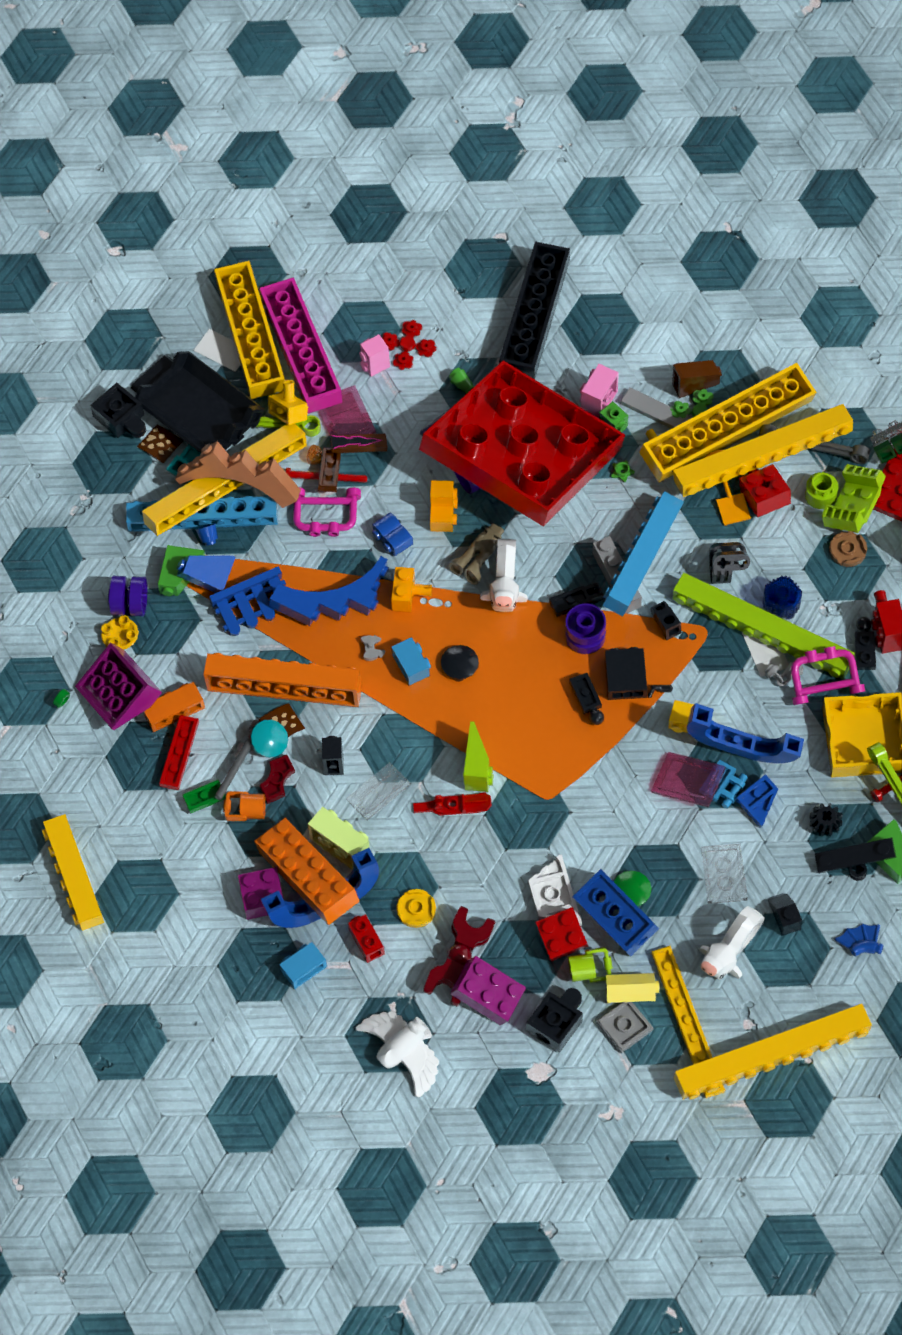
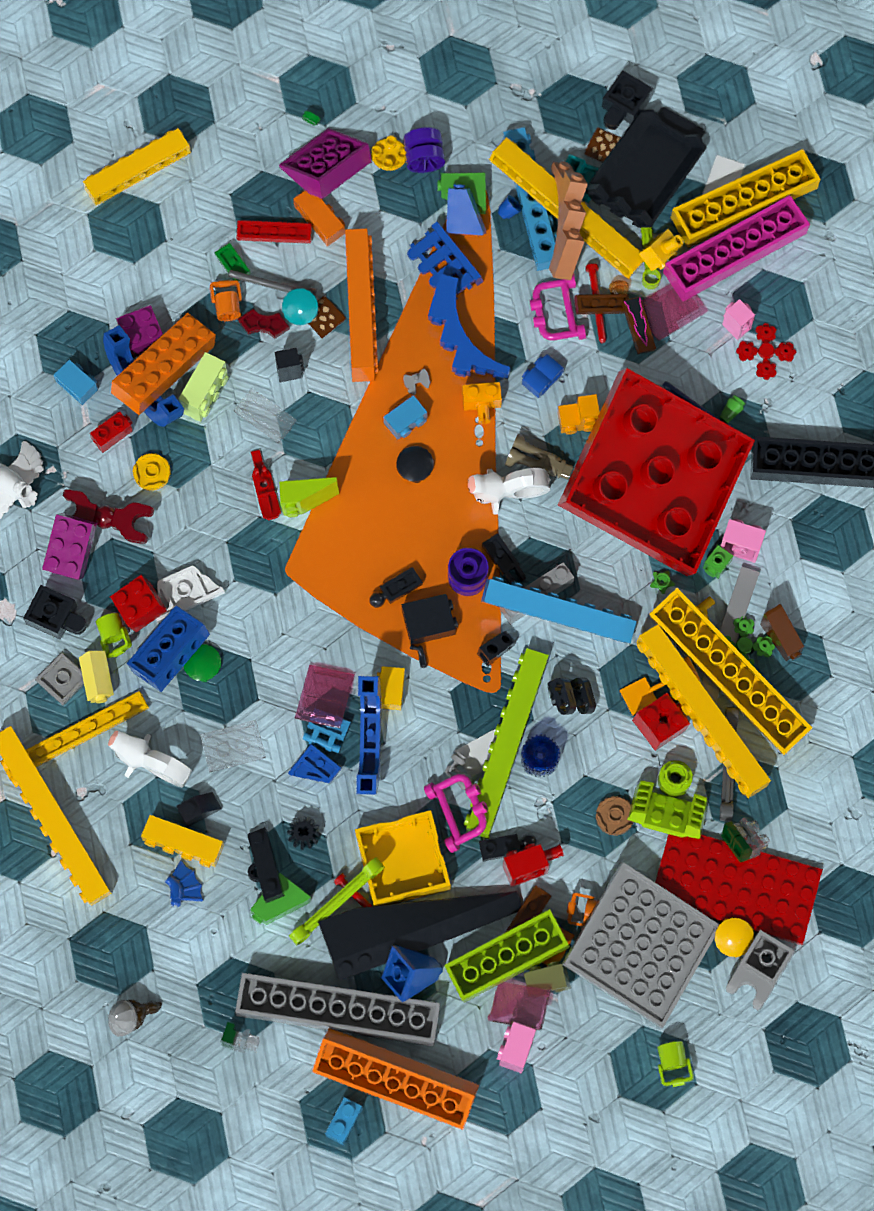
camera: 75 degrees right, 10 degrees up
none -> yellow brick [141,815,224,868]

